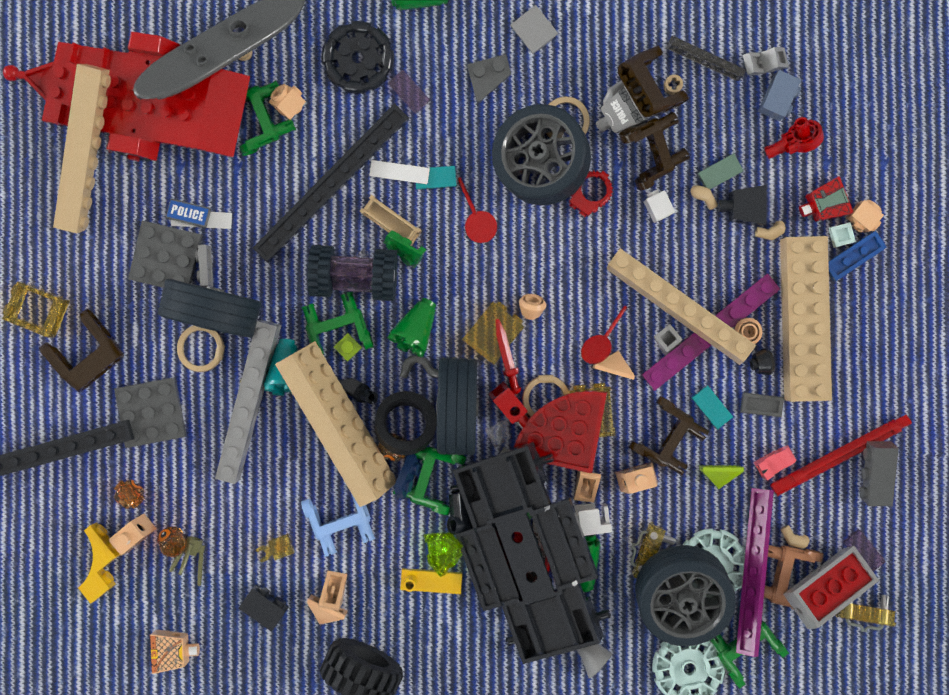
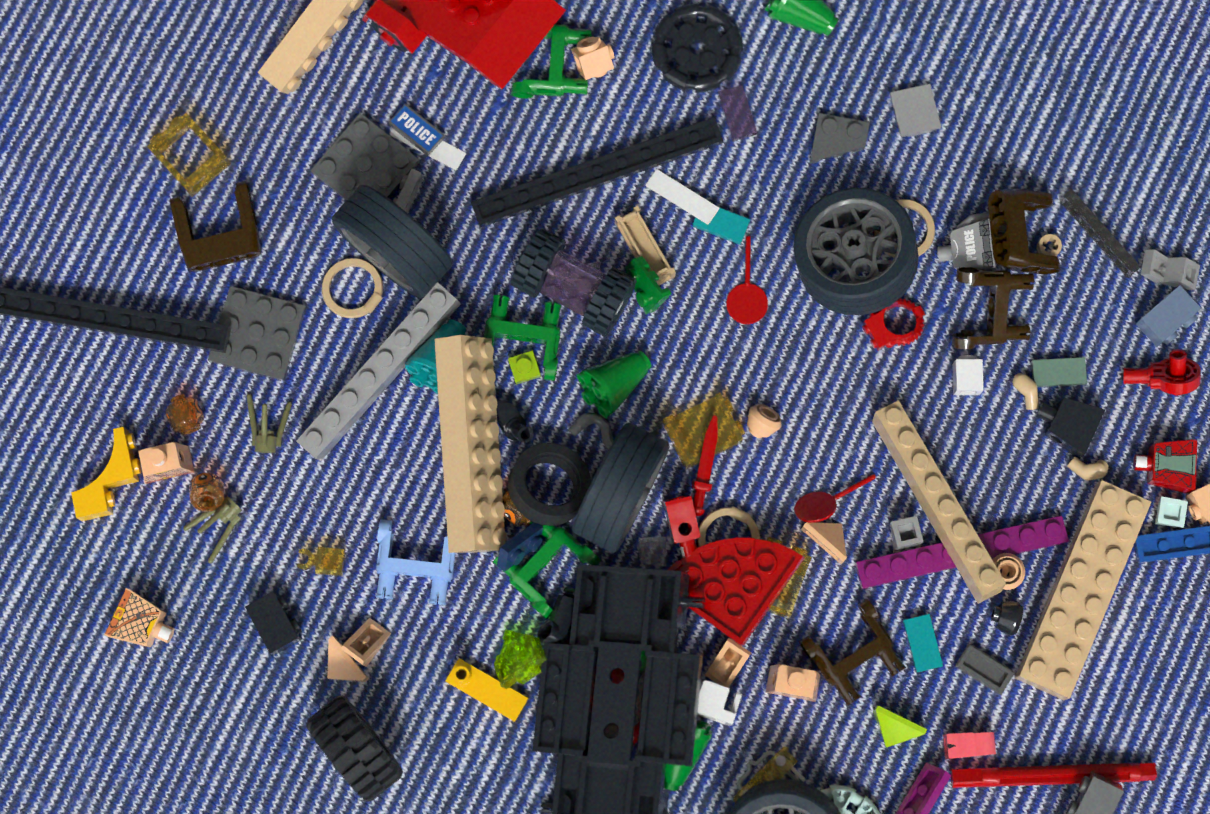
camera: 30 degrees right, 10 degrees down
none -> olive plant [247,394,292,453]

